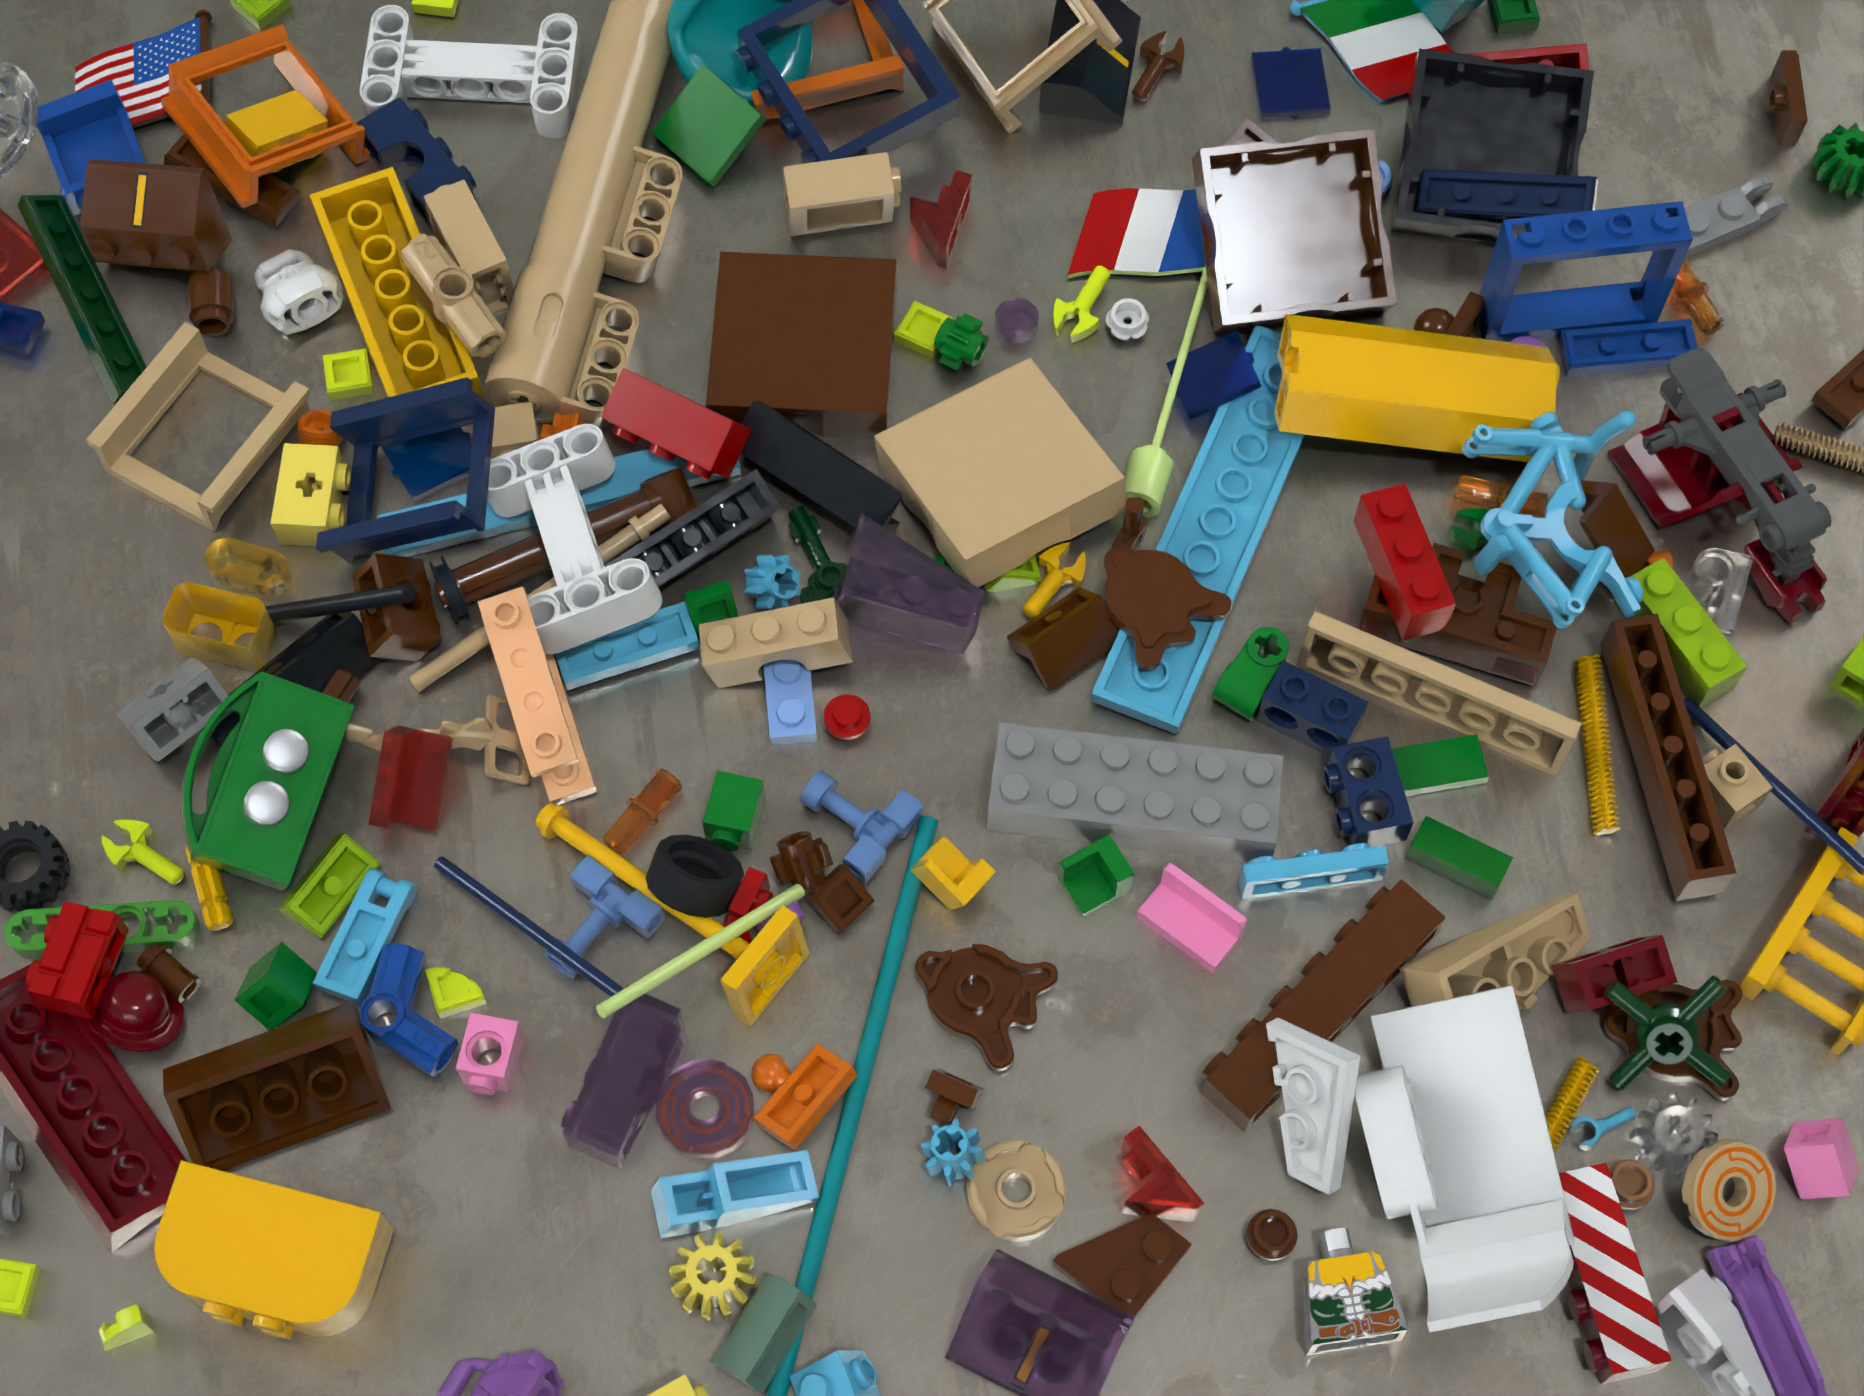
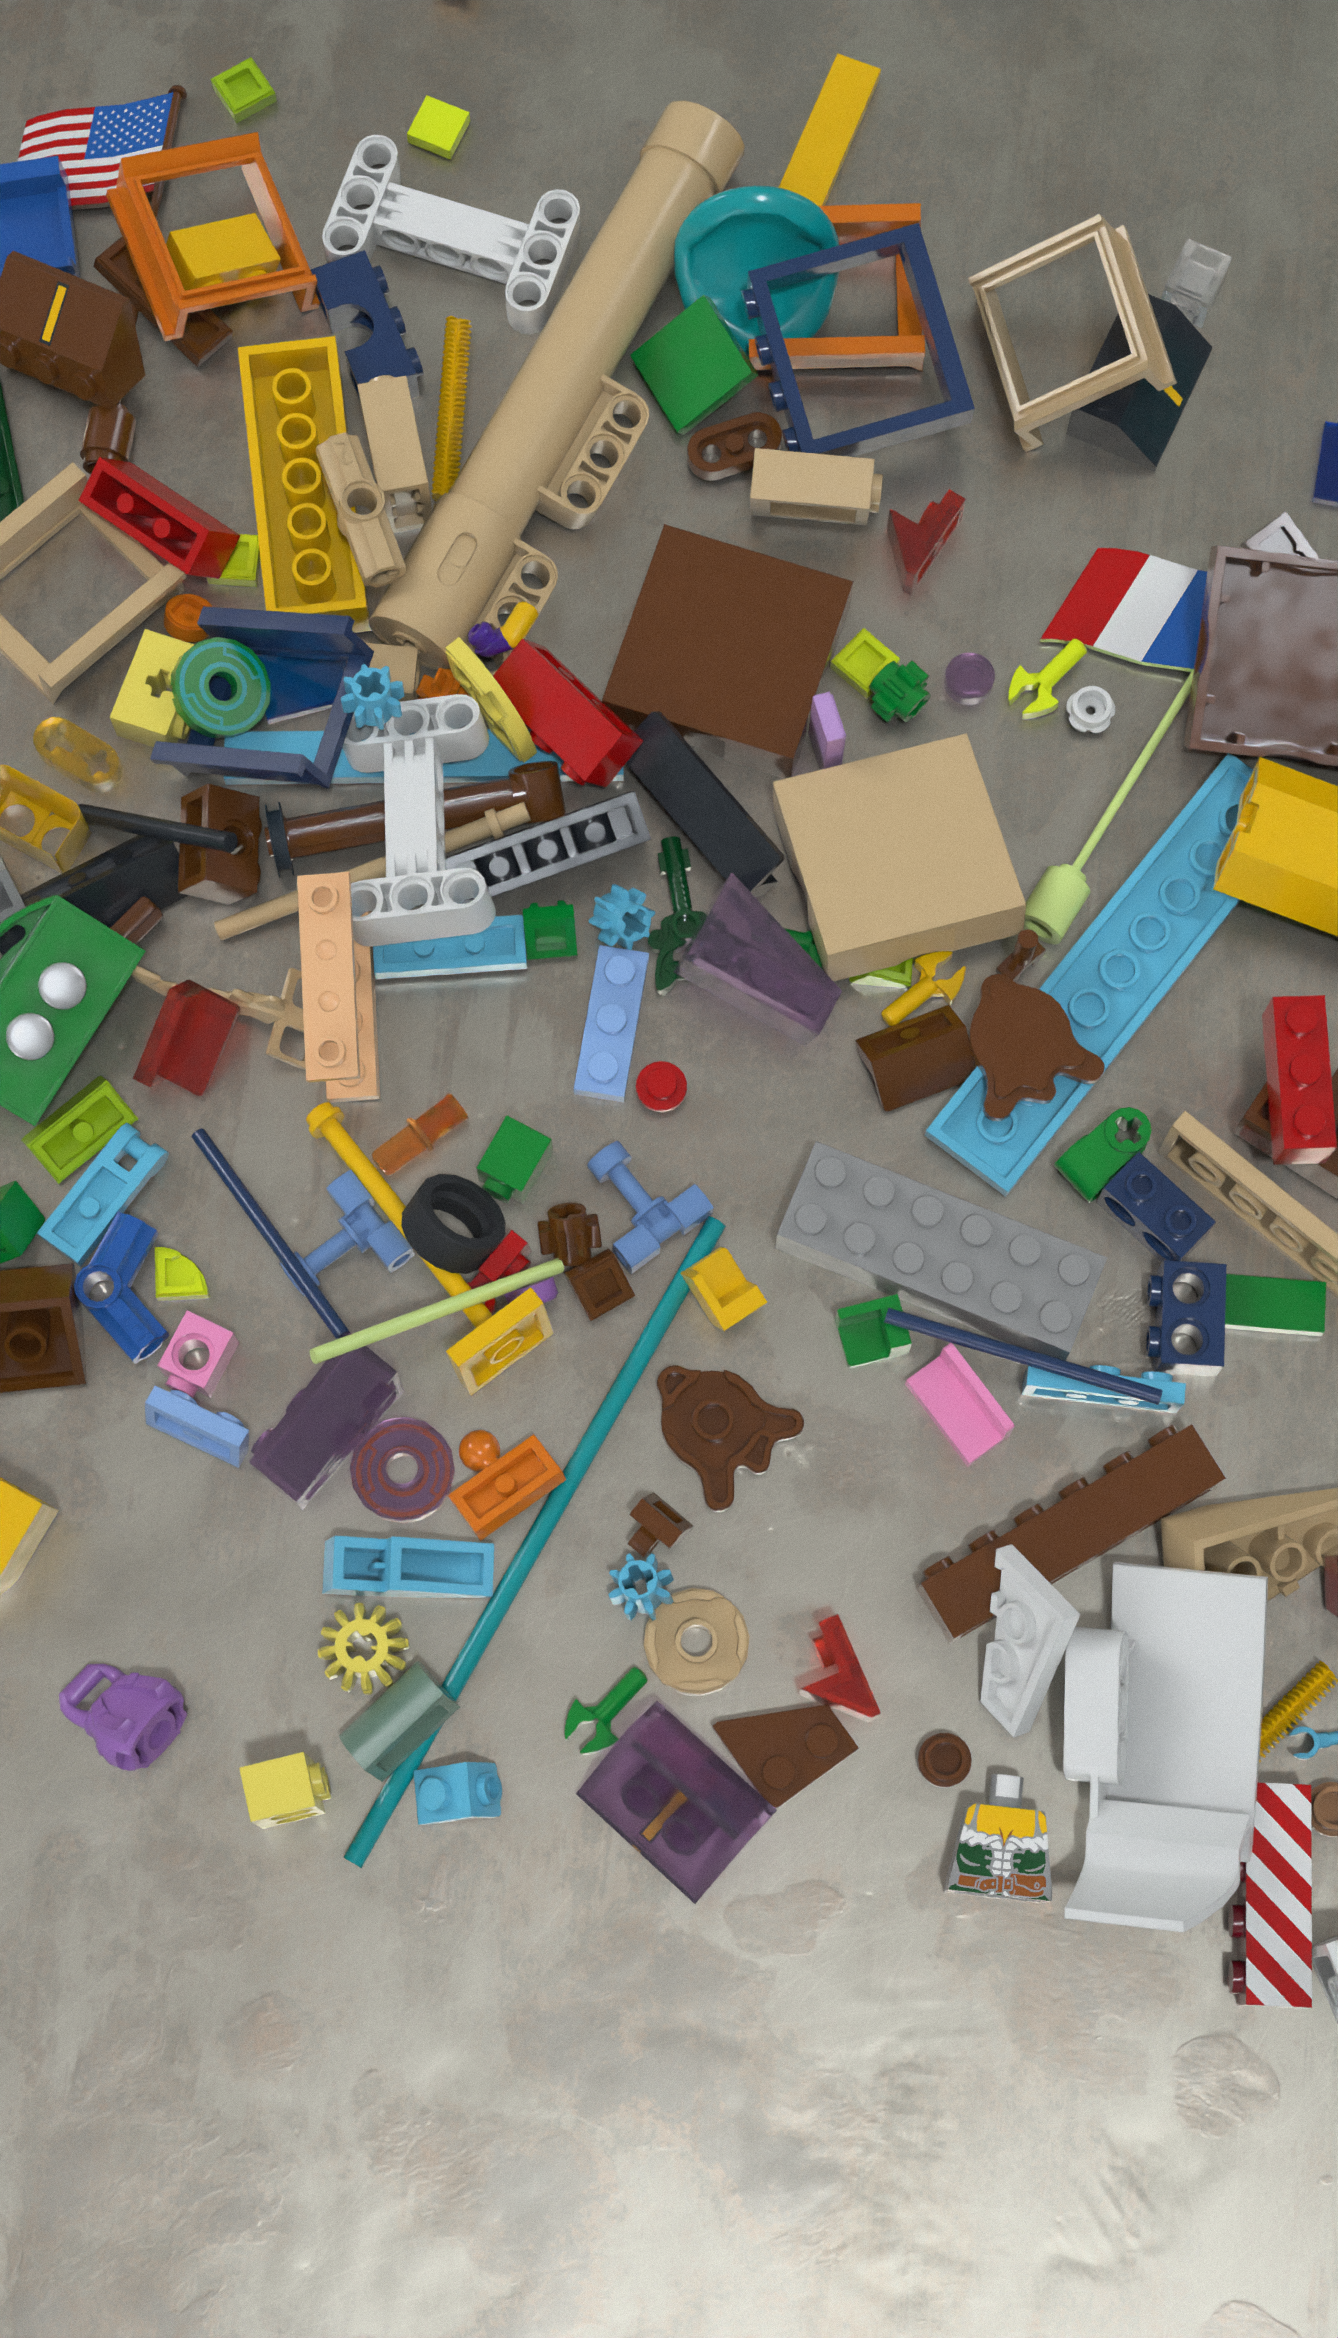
camera: 15 degrees right, 10 degrees up
white piece [254,249,343,336] -> none
tan arch [699,597,853,689] -> none
reddish brown bar [1132,31,1184,101] -> none
clear blue piece [1166,330,1262,420] -> none
green slope [1406,816,1513,899] -> none
none -> red brick [78,457,241,579]
none -> light blue plate [145,1386,249,1468]
none -> green tile [170,637,271,738]
none -> medium azure gear [341,664,405,730]
none -> yellow axle [431,316,472,502]
none -> light yellow tile [445,637,537,763]
none -> arm [468,602,538,658]
none -> green bar [565,1667,648,1755]
none -> reddish brown plate [687,412,782,481]
none -> lavender tile [808,691,846,770]
none -> dark blue axle [884,1308,1163,1405]

